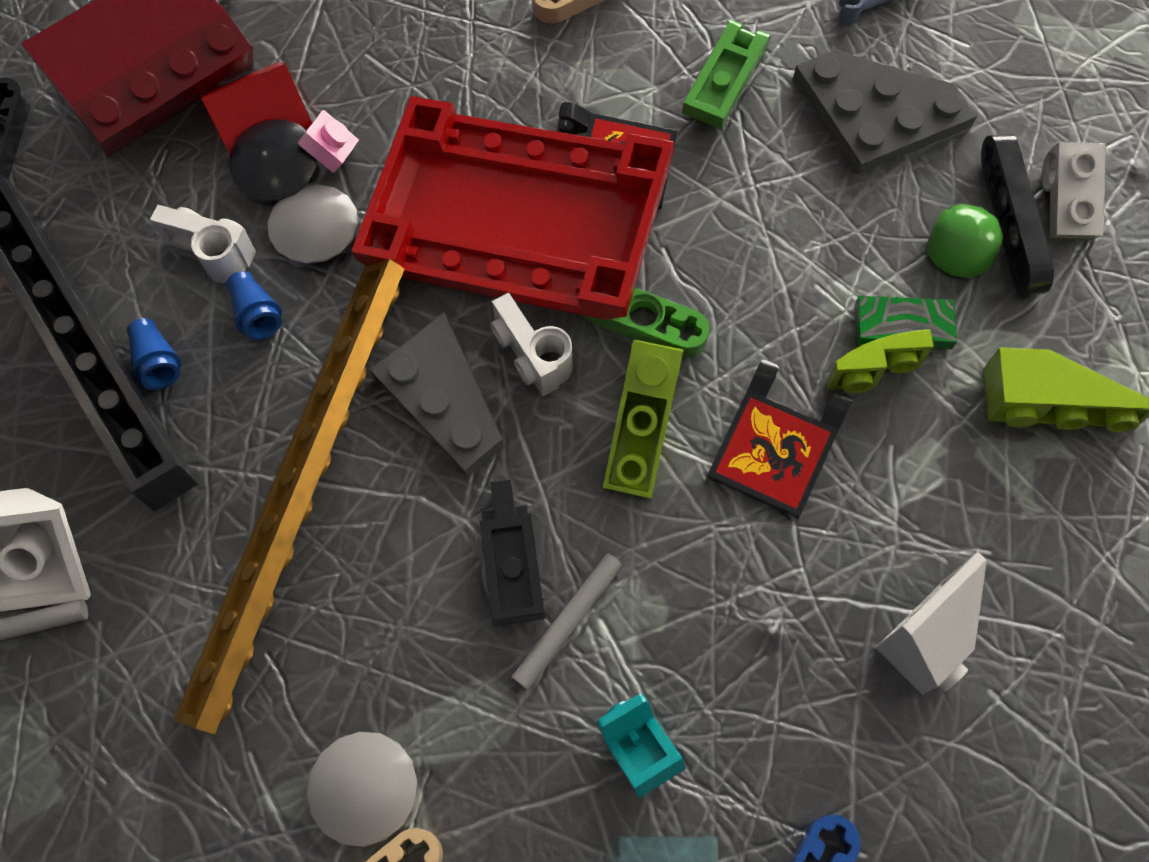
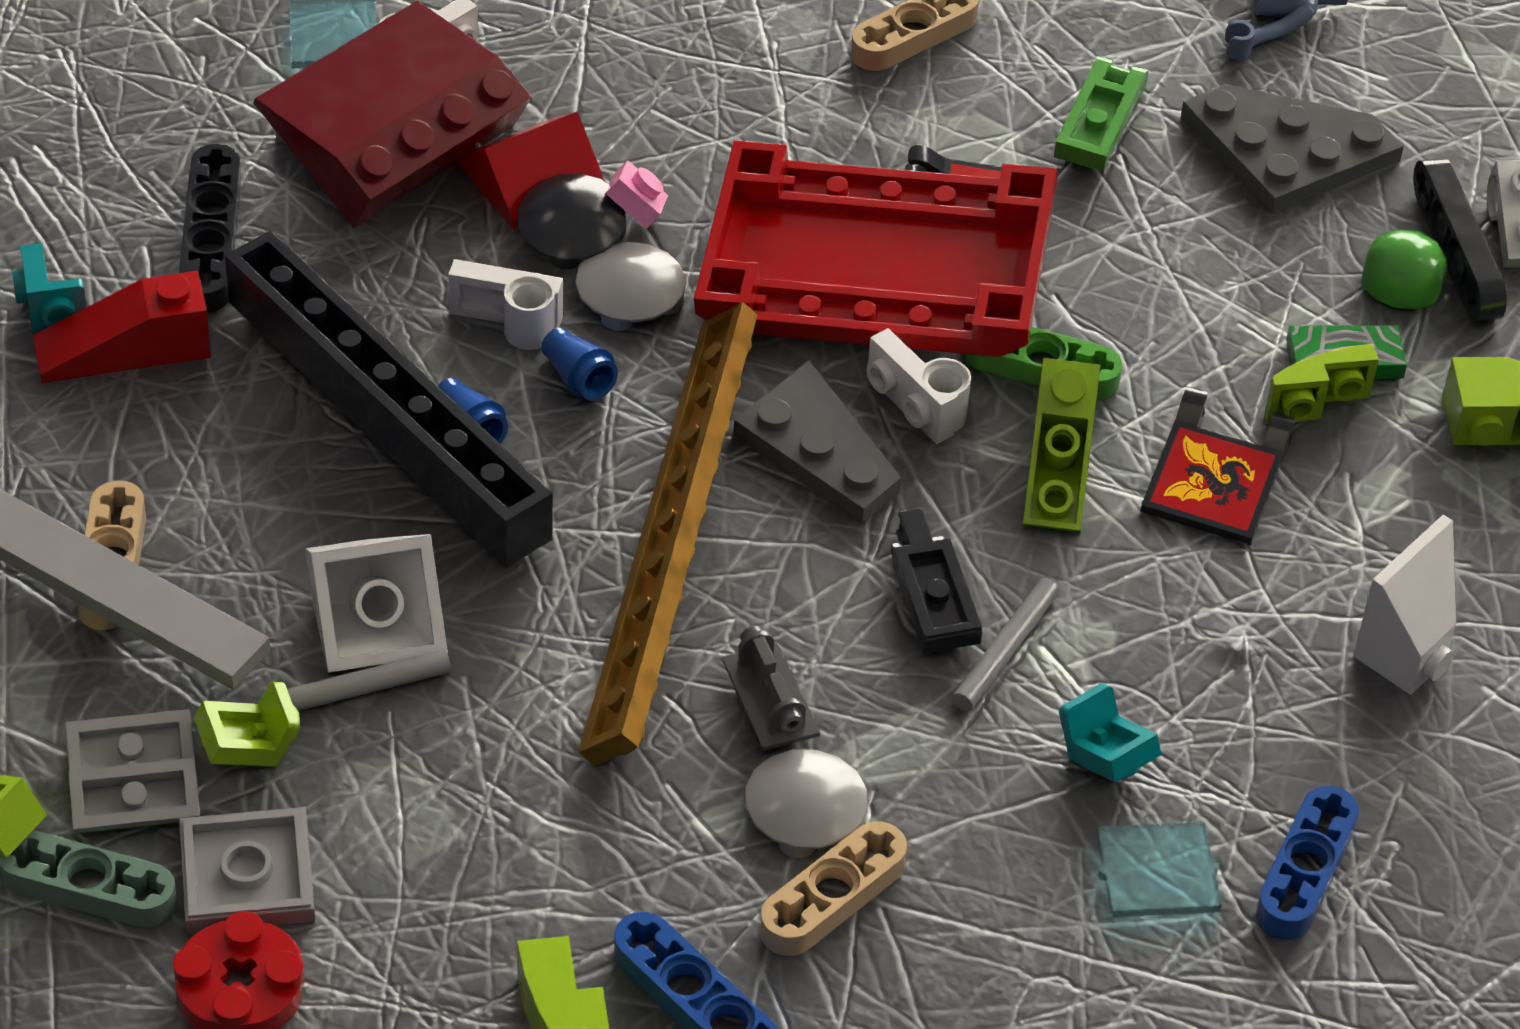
camera: 10 degrees left, 20 degrees down
none -> dark grey hinge [722,626,820,751]

